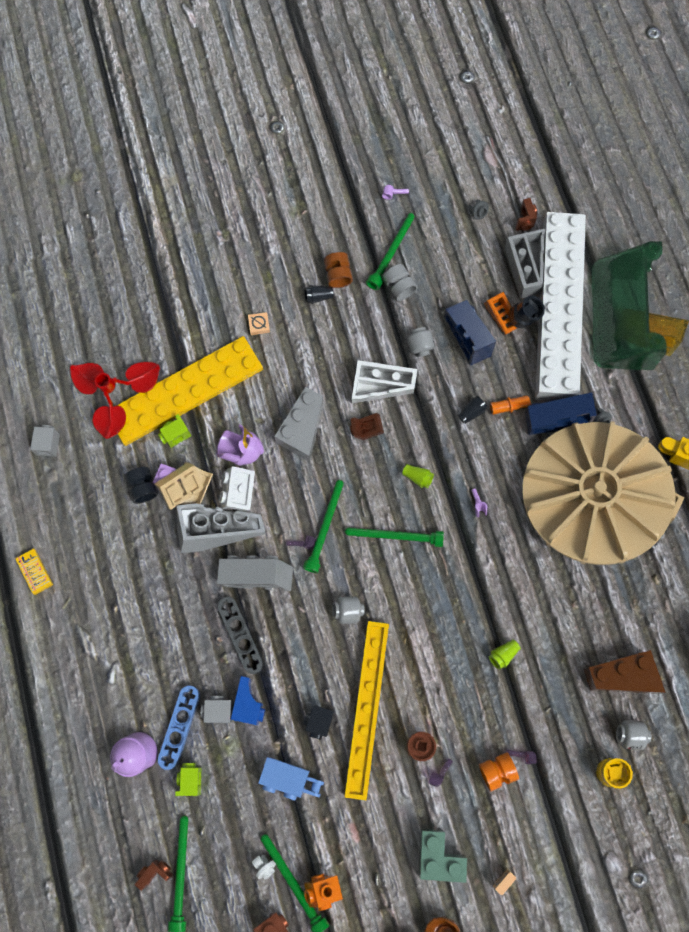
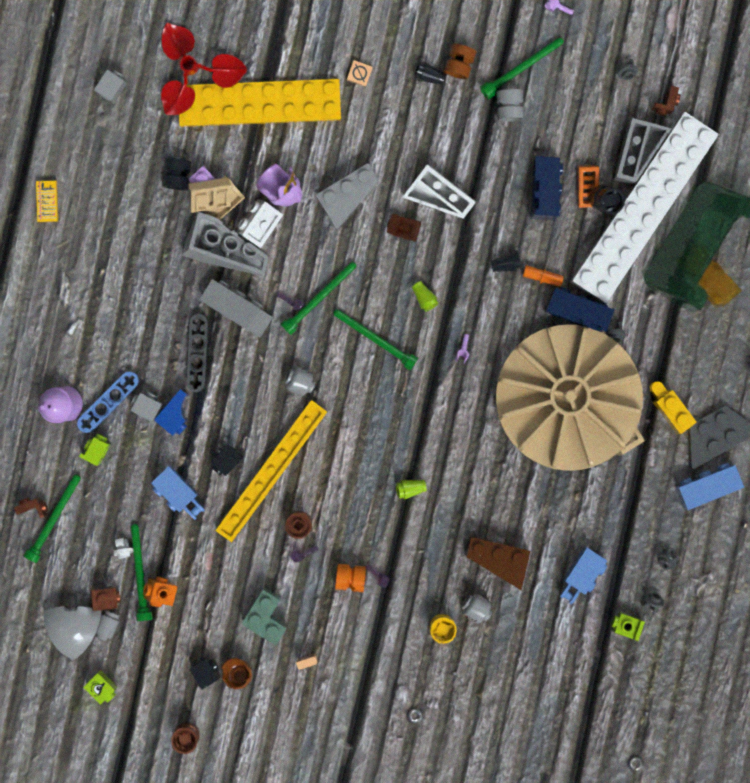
camera: 25 degrees right, 15 degrees up
lime brick [158,414,191,448] -> none
light grey head [407,327,435,357] -> none

